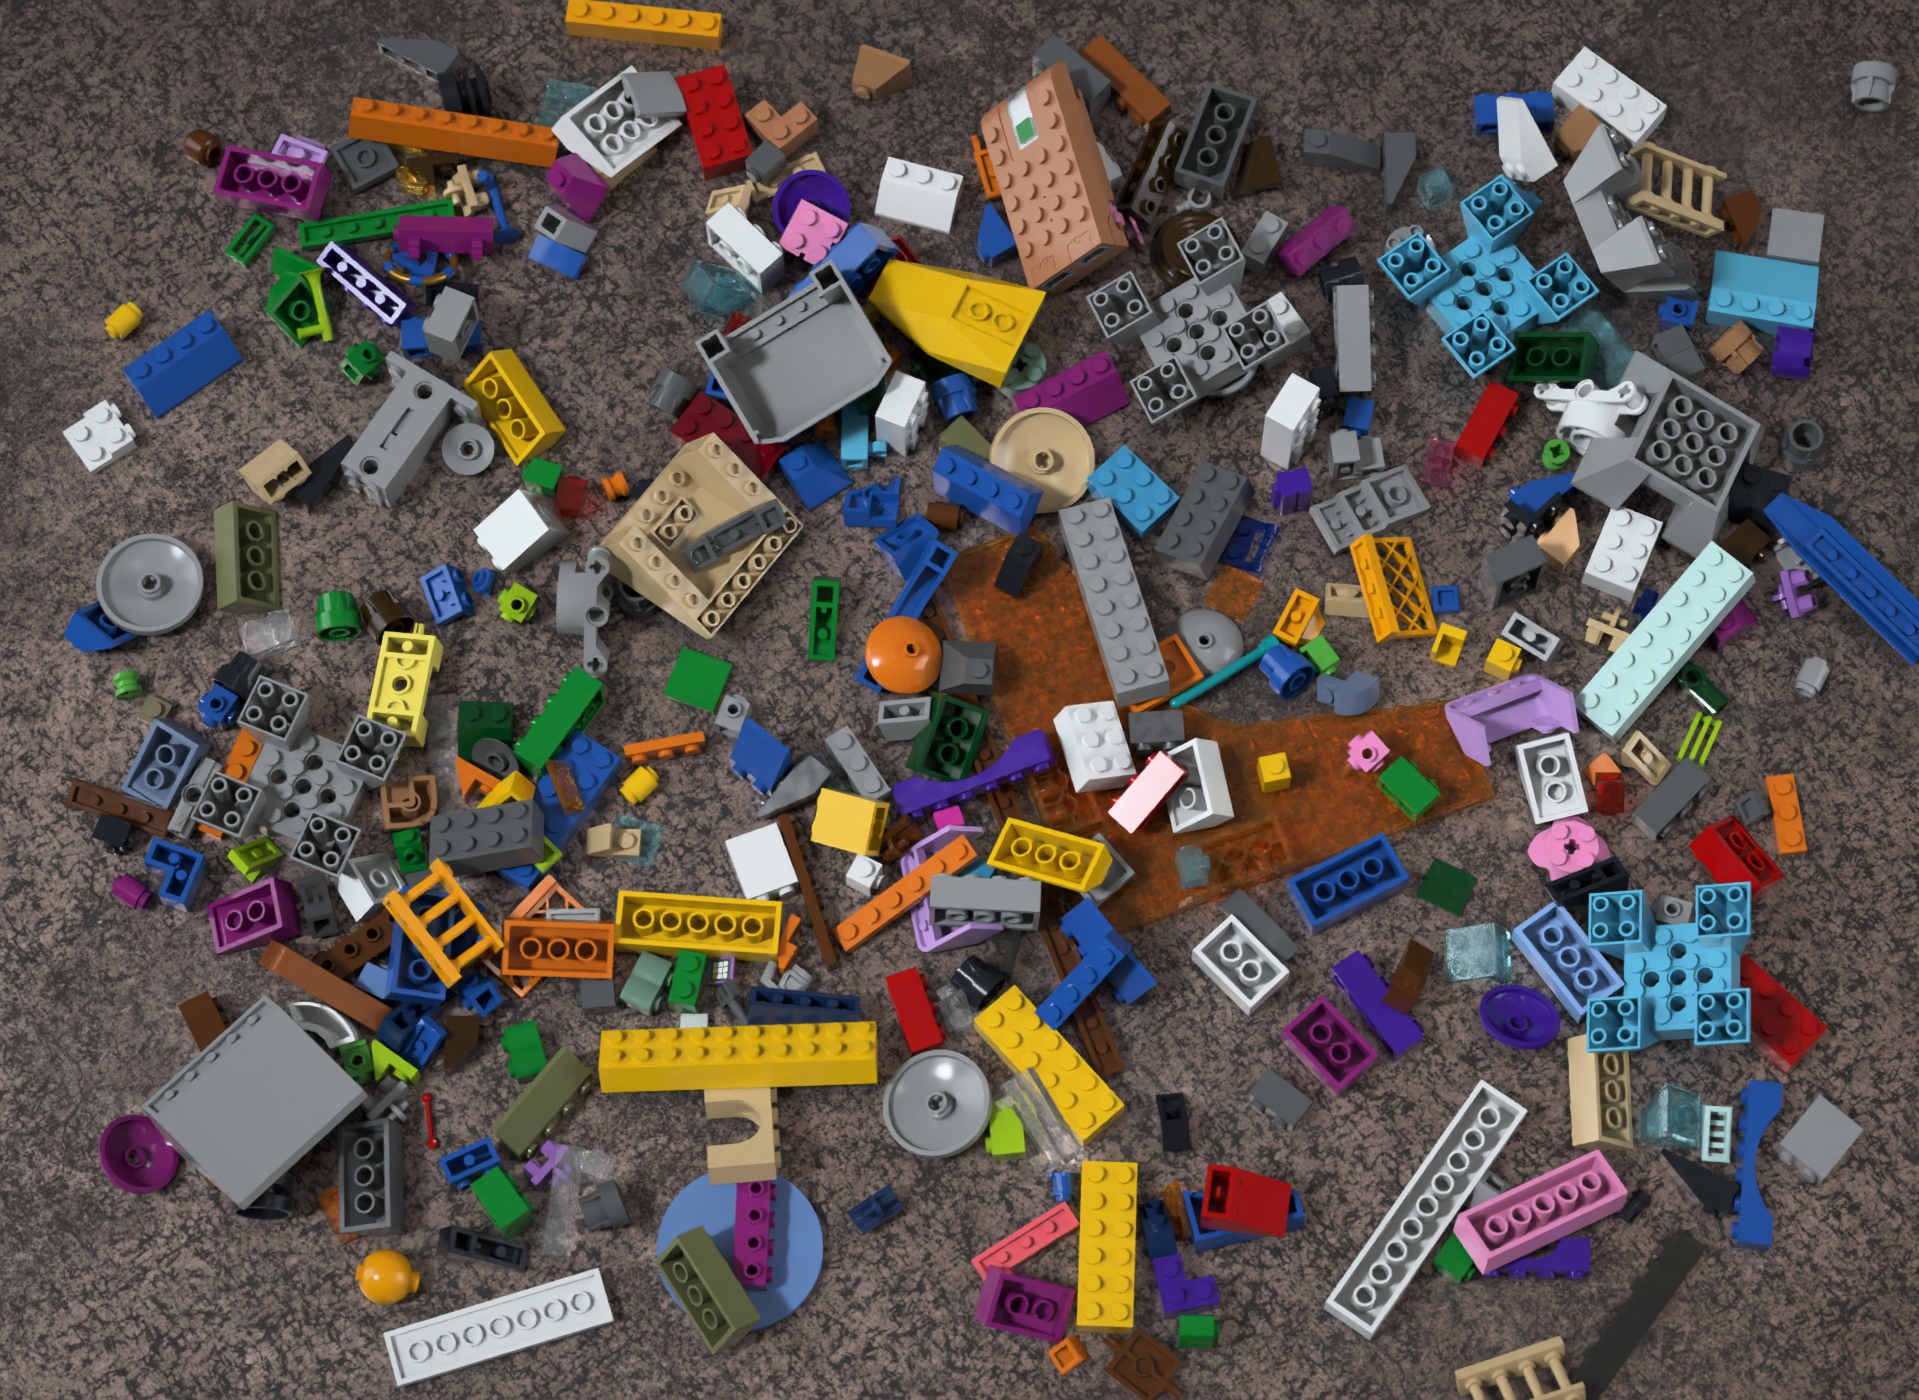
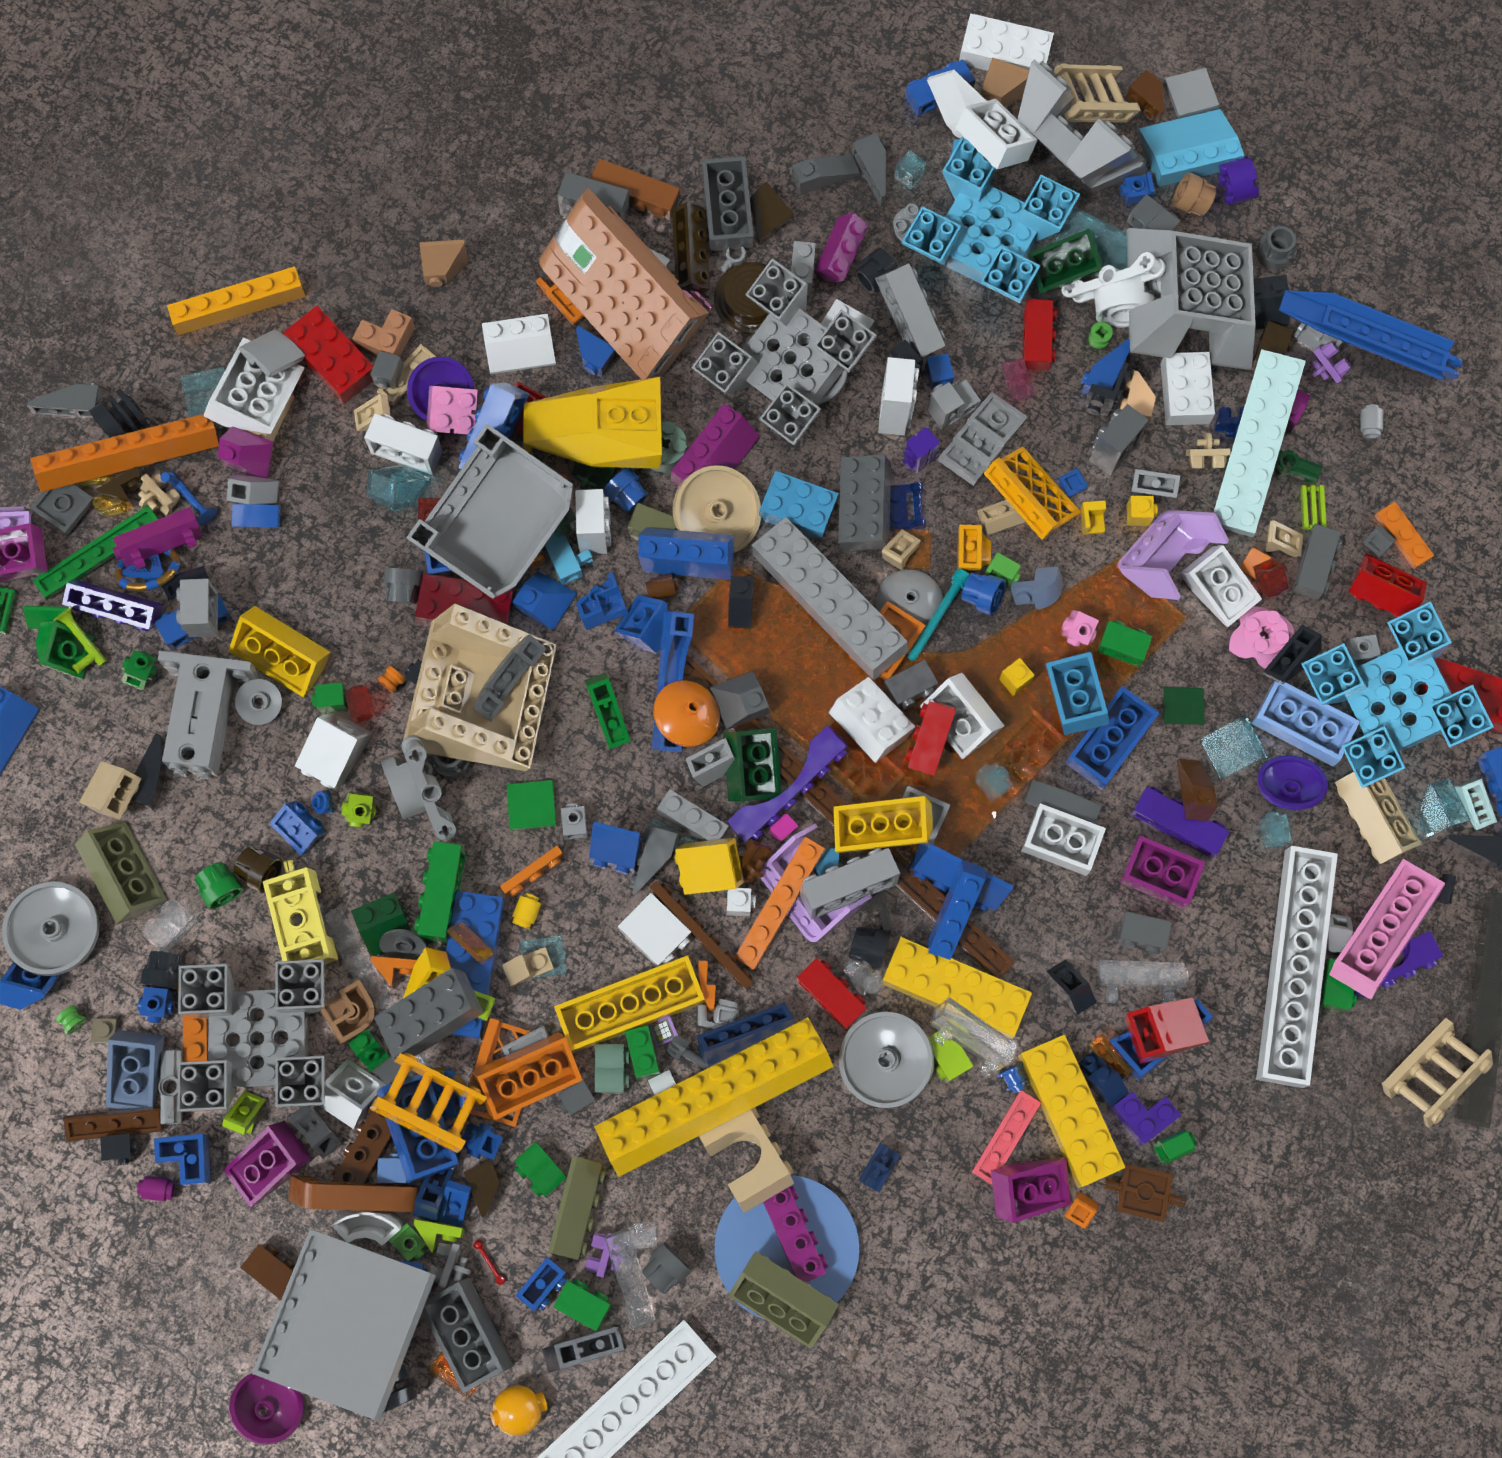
camera: 30 degrees left, 5 degrees up
none -> tan slope [882,530,921,570]
none -> white brick [956,99,1038,169]
none -> dark azure brick [1046,652,1110,736]
none -> clear brick [1096,960,1188,1003]
none -> clear light blue brick [1259,812,1292,849]

